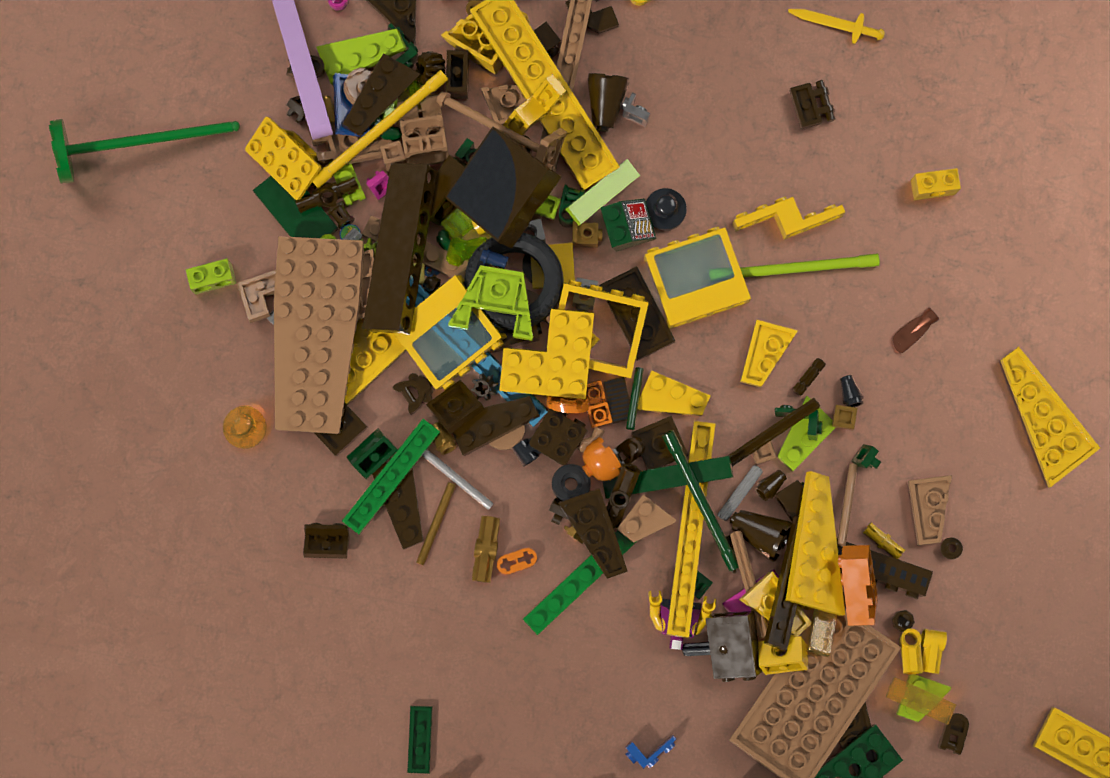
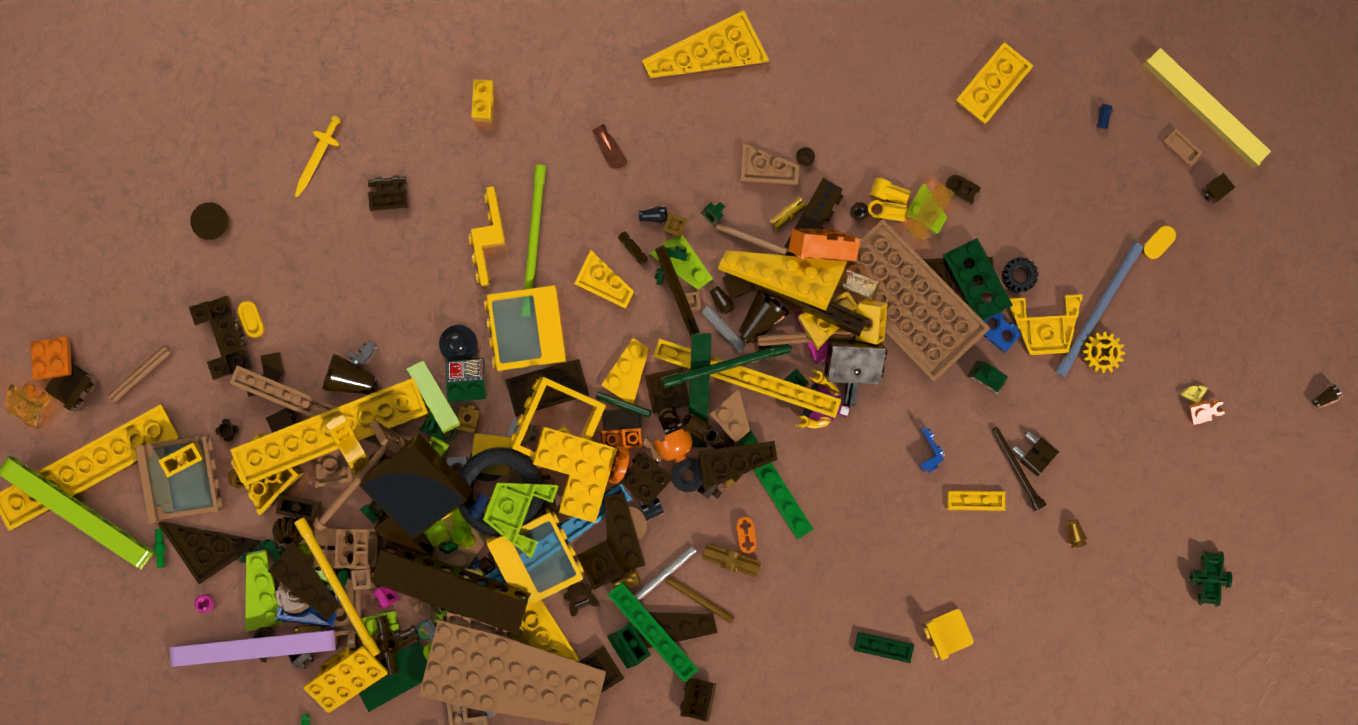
camera: 80 degrees left, 5 degrees up
dark brown gear [471,373,499,401] -> none

